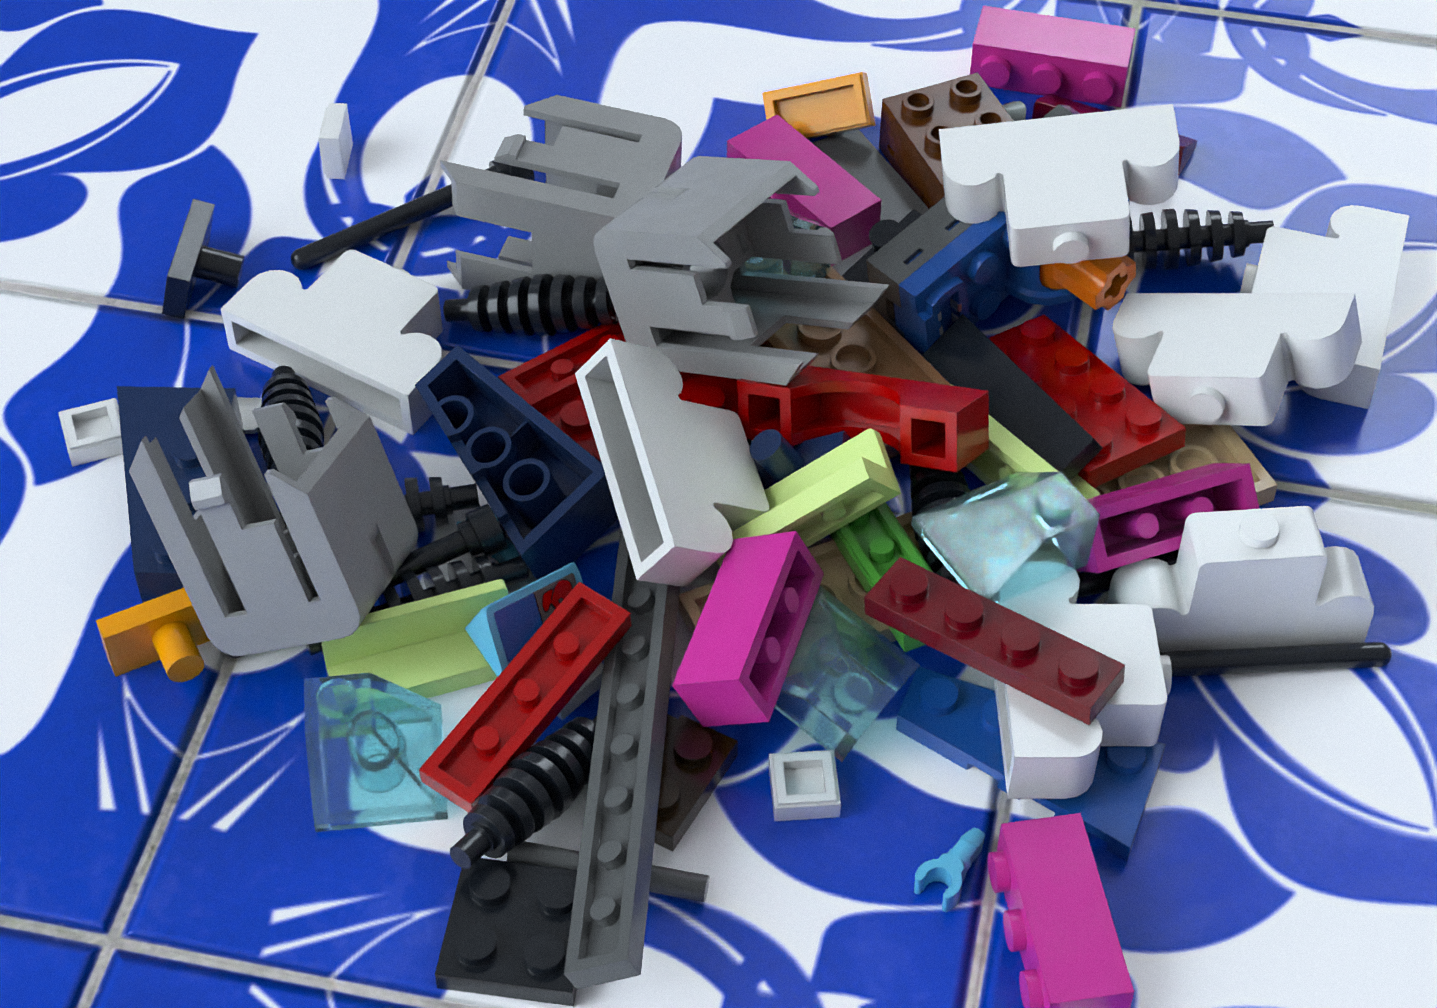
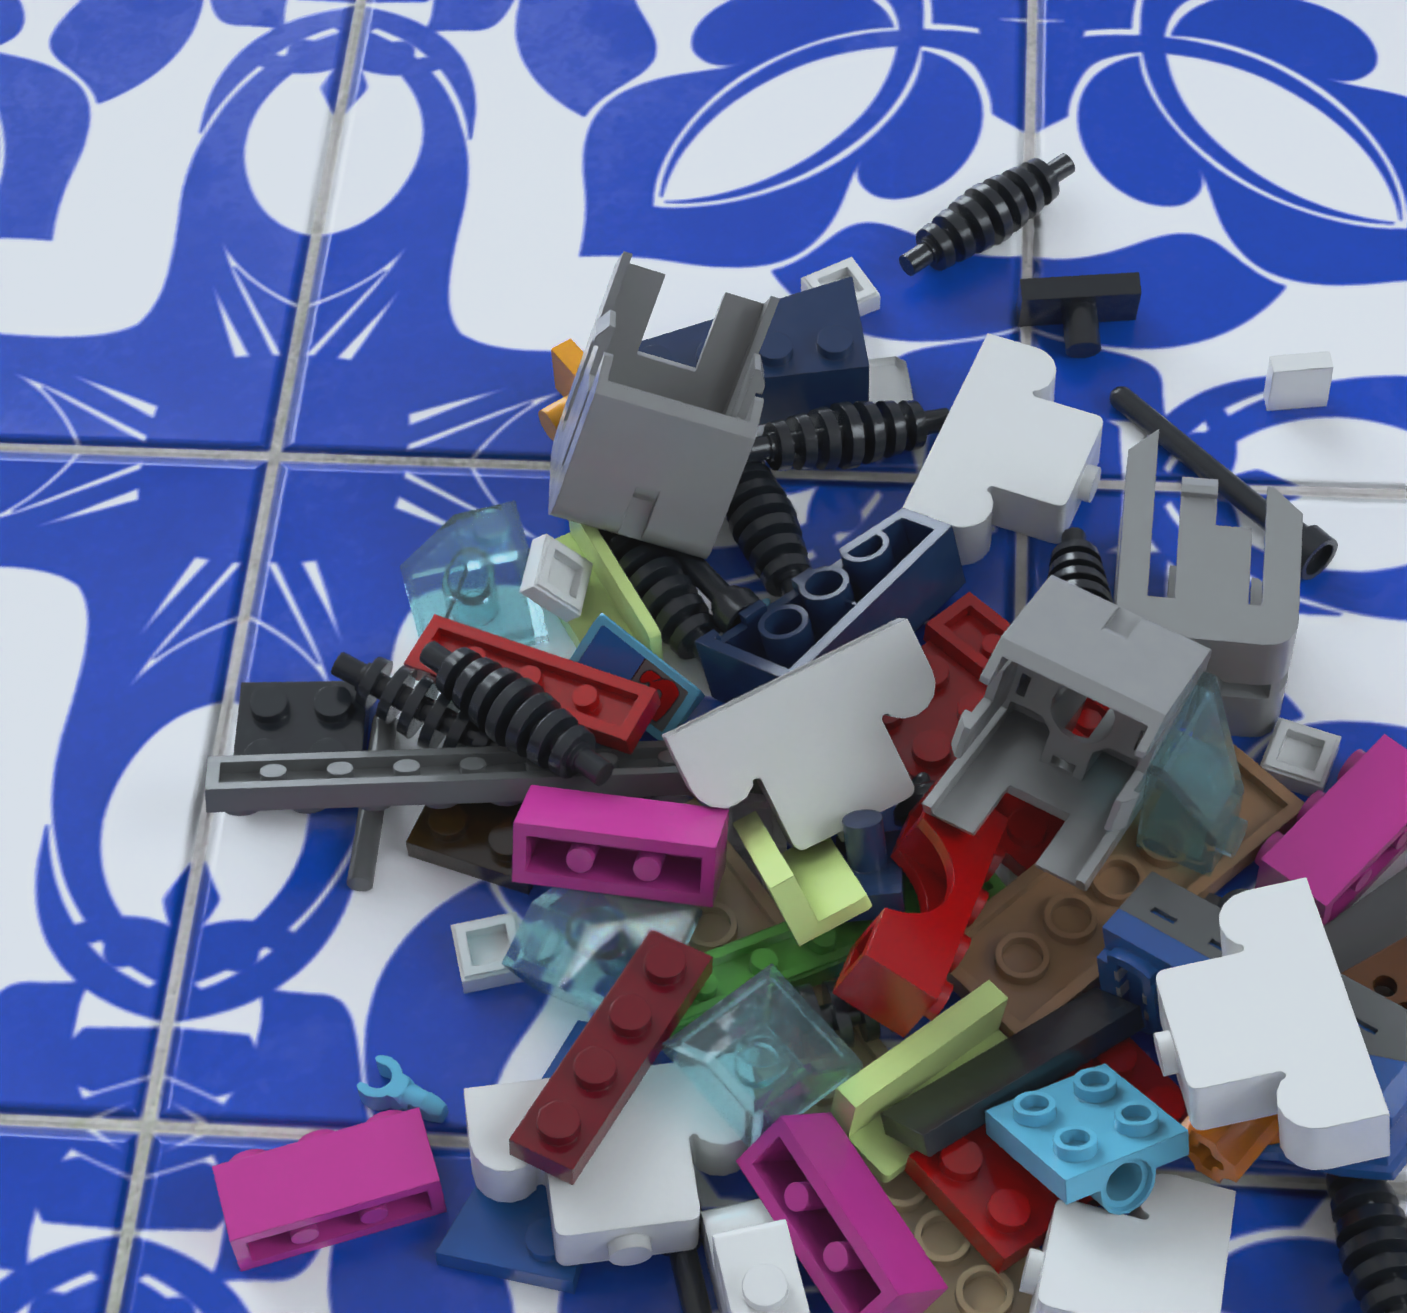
camera: 85 degrees right, 5 degrees up
none -> black piece [419,641,614,786]
none -> white tile [519,533,593,622]
none -> black piece [899,153,1075,276]
none -> medium azure plate [985,1063,1189,1215]

